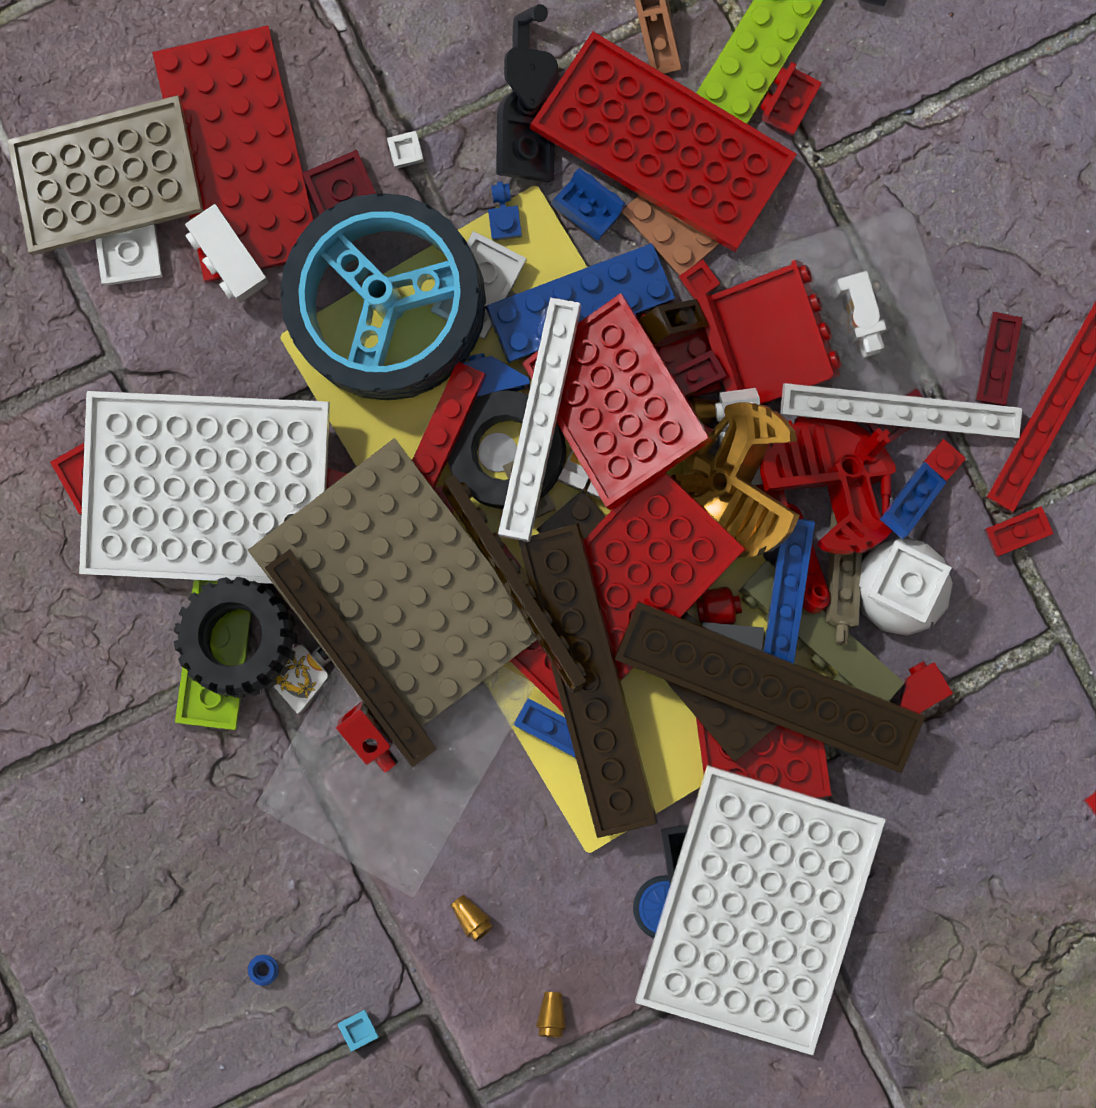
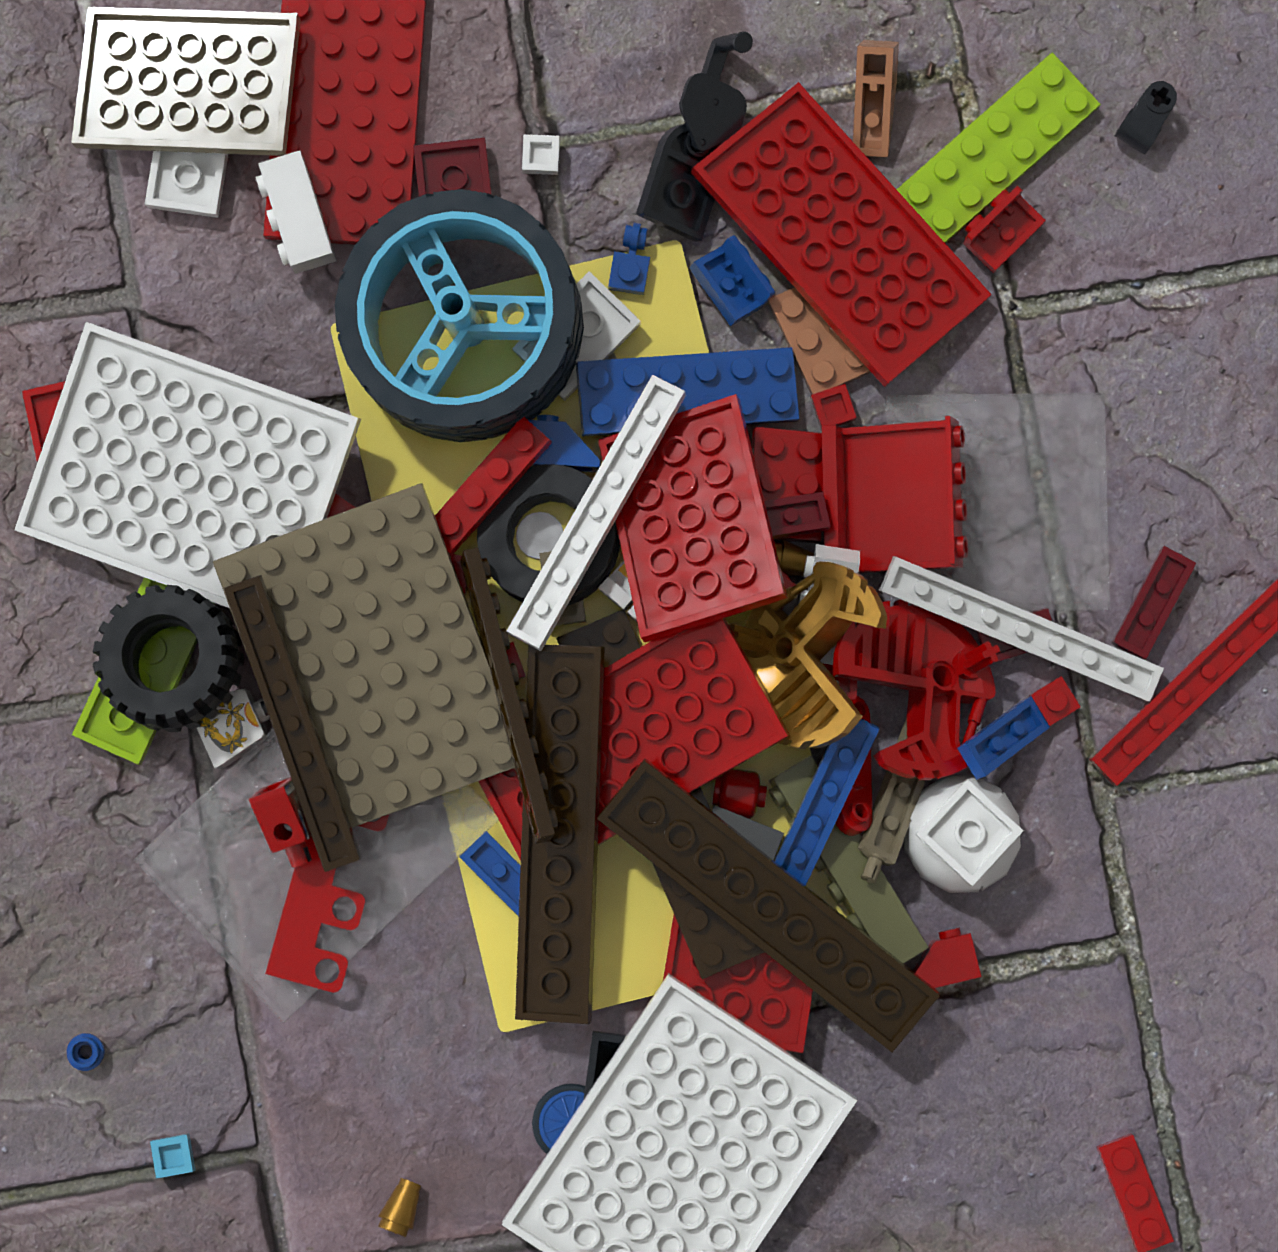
camera: 15 degrees right, 0 degrees up
pearl gold cone [450,895,494,942] -> none
dark brown slope [639,299,709,348] -> none
white hips [831,271,886,358] -> none
red plate [984,506,1054,557] -> none
none -> red piece [265,814,389,993]

